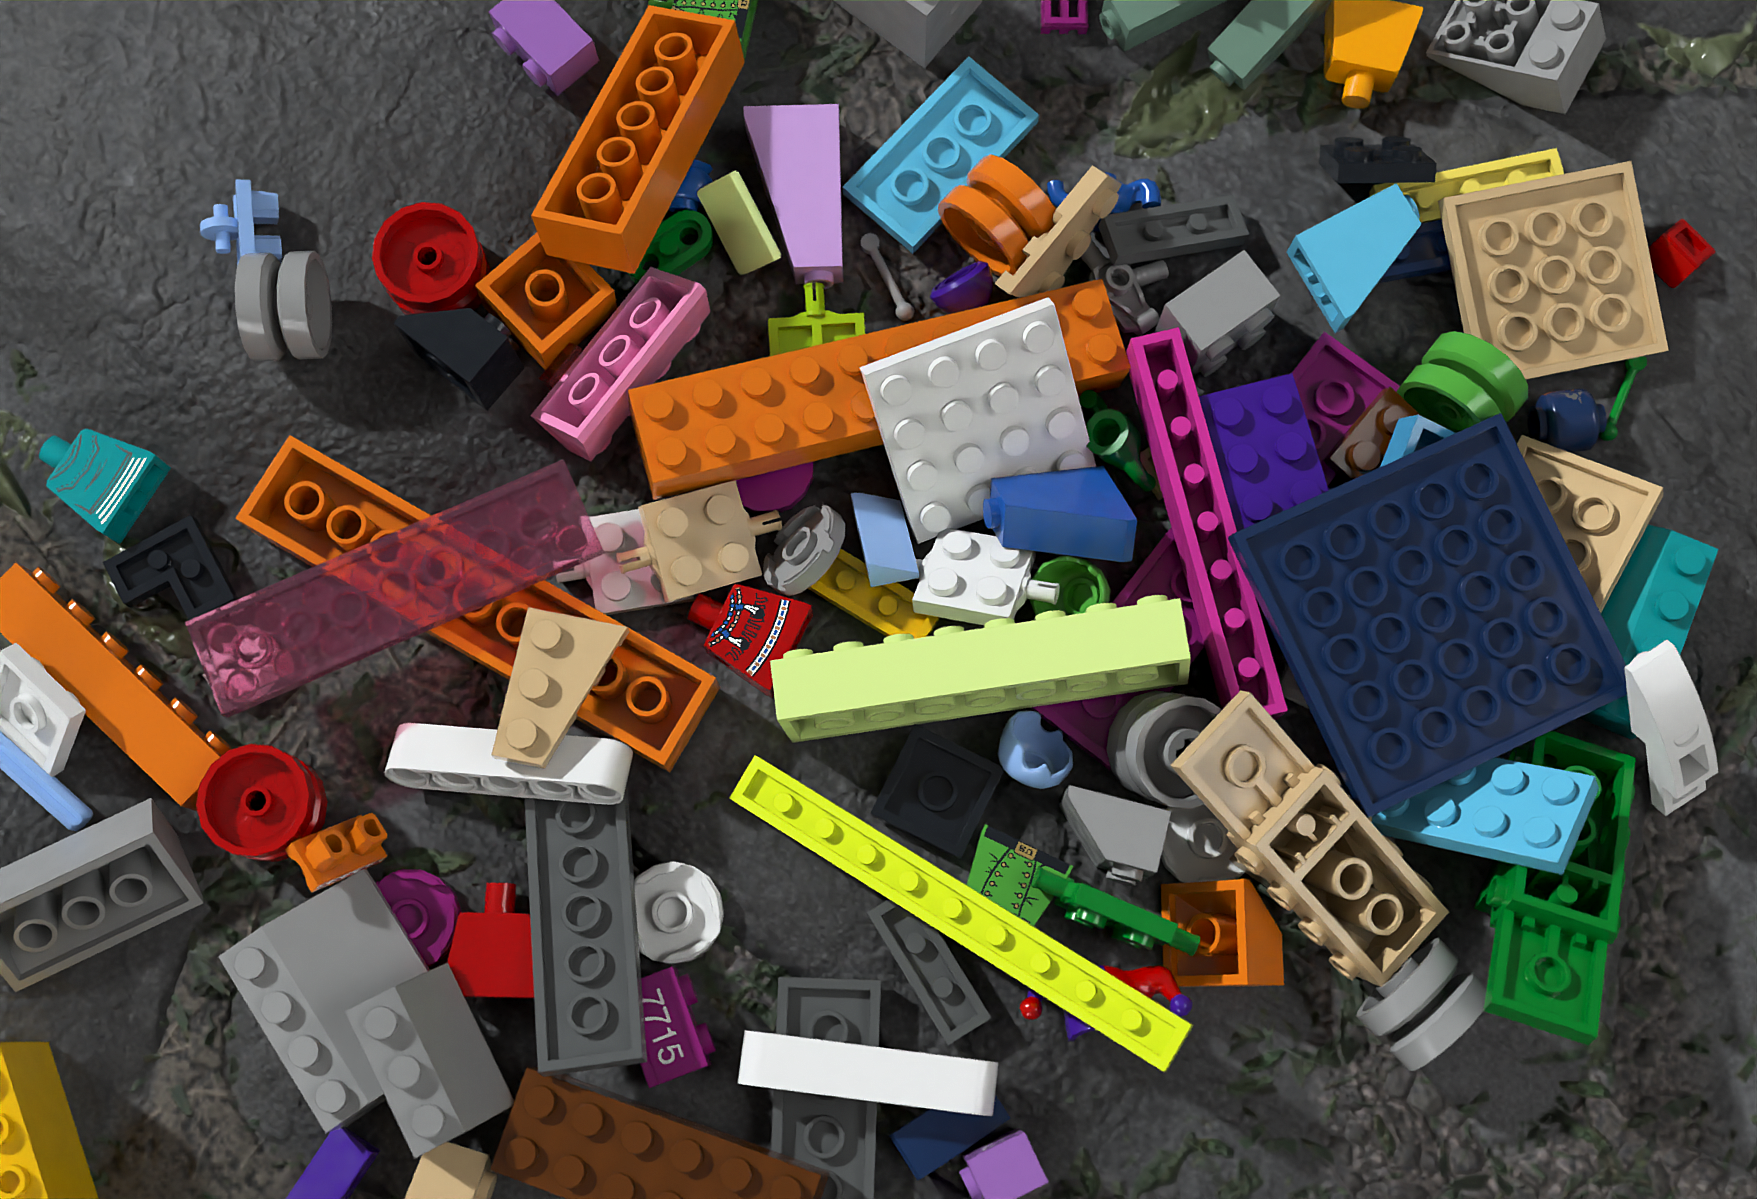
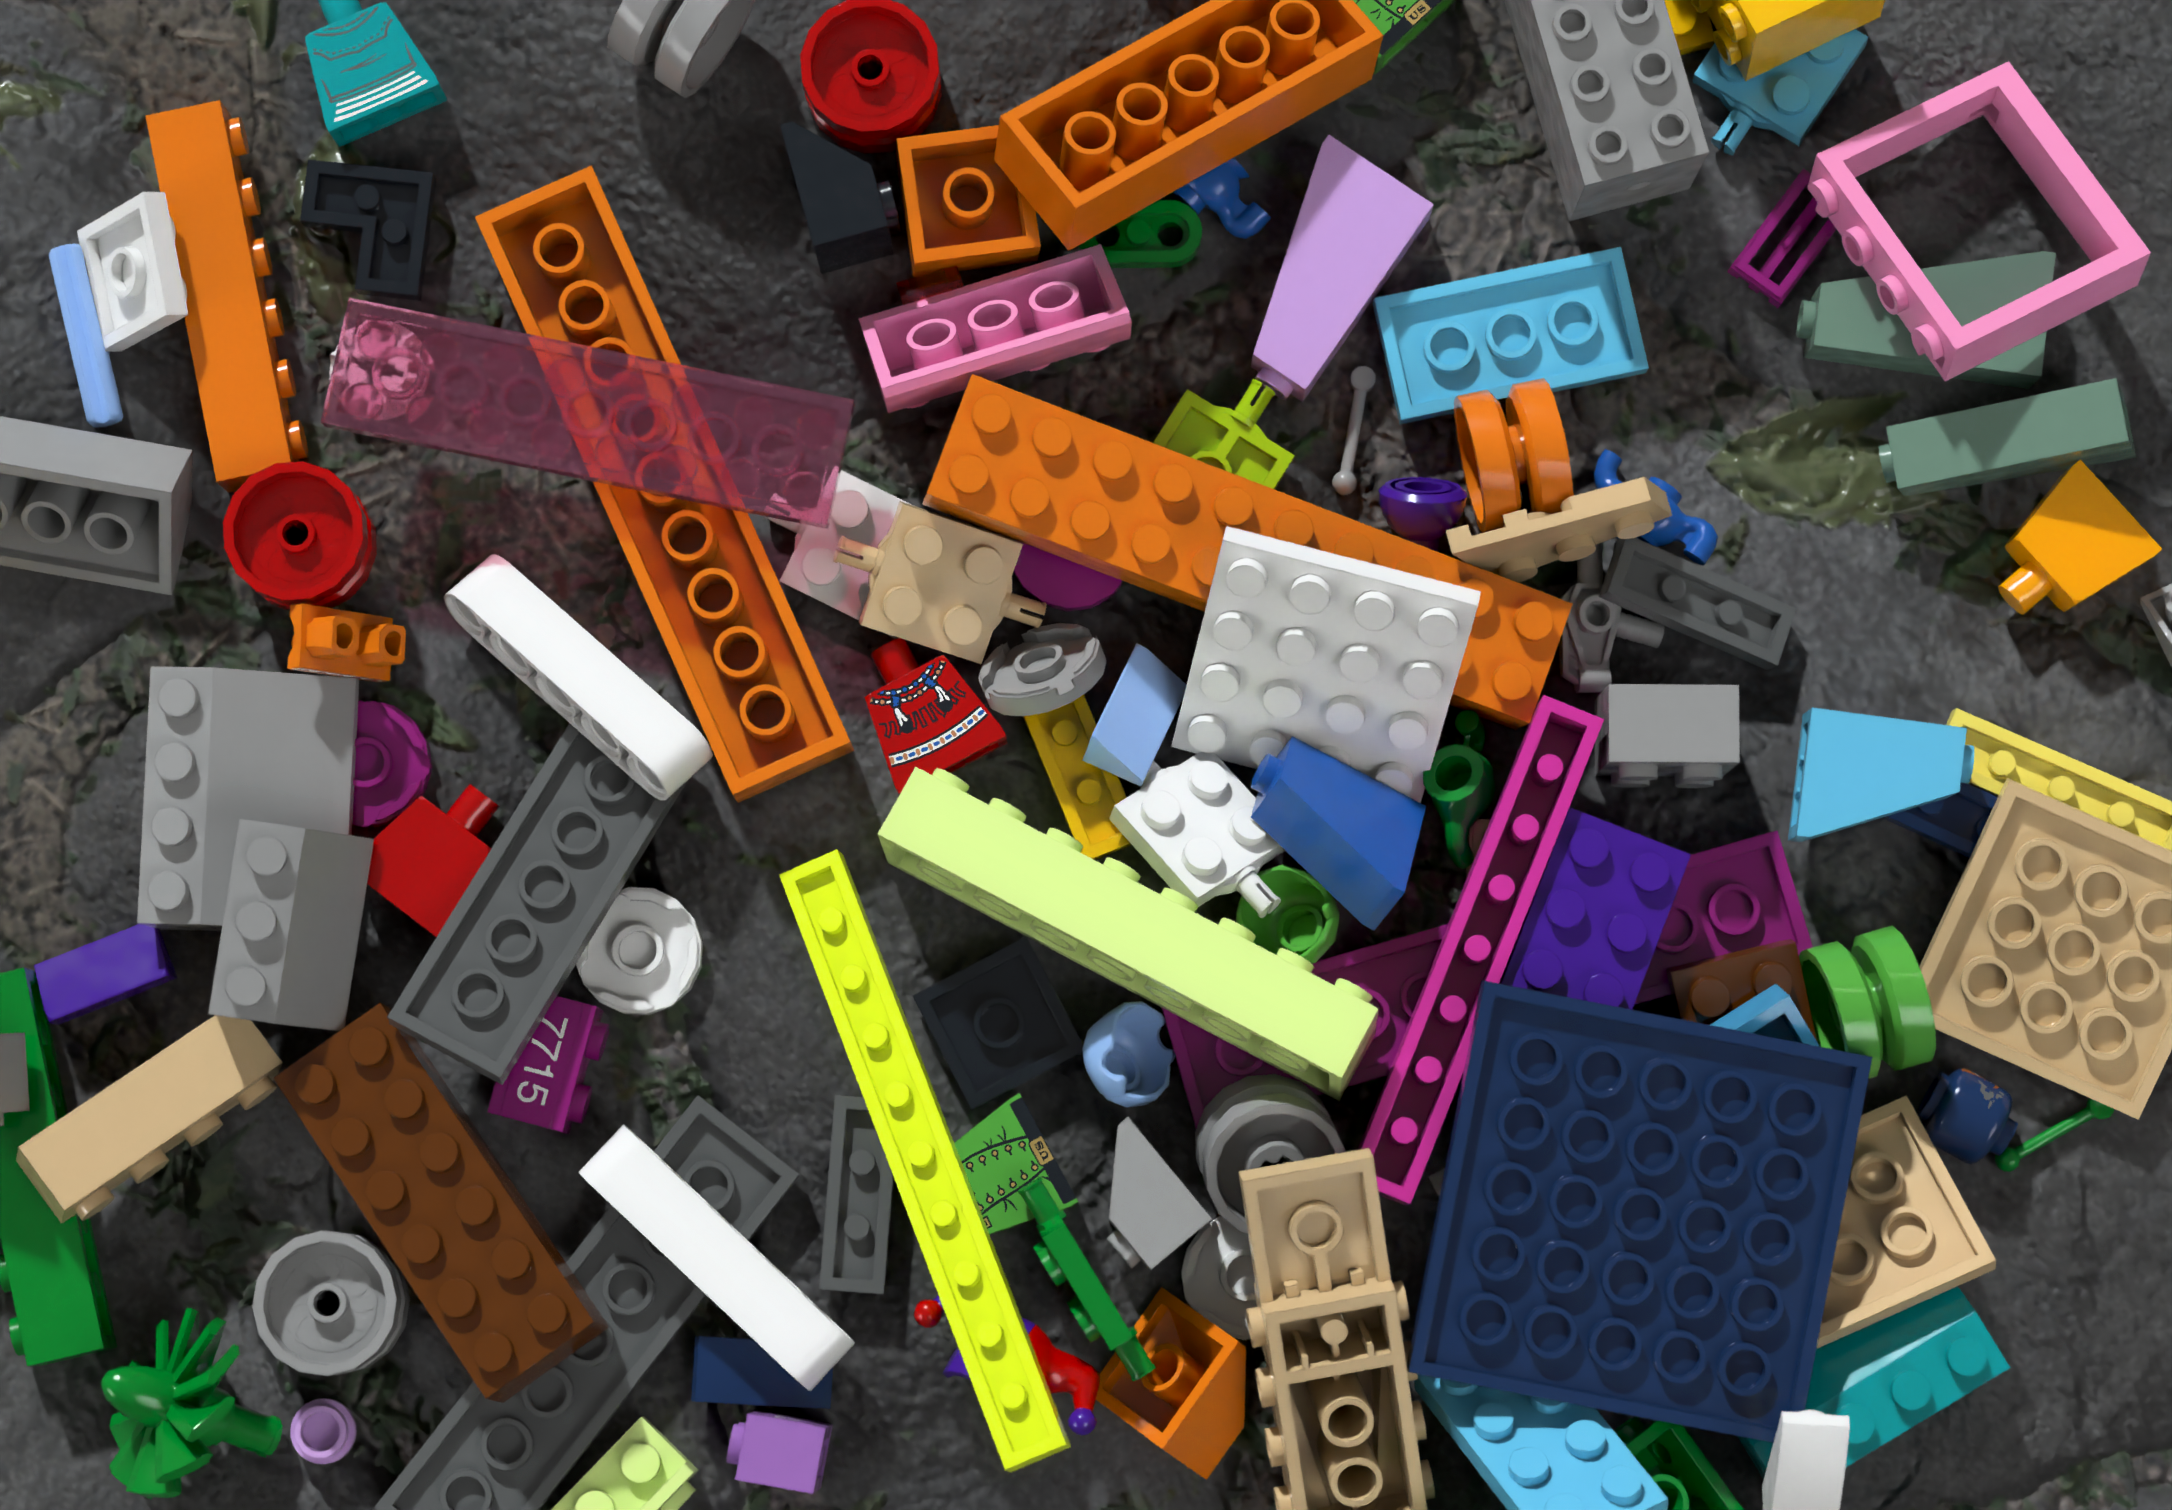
camera: 35 degrees right, 5 degrees up
tan wing [491,607,630,769] -> none
yellowish green slope [697,170,781,275] -> none
black plate [1319,137,1437,183] -> none

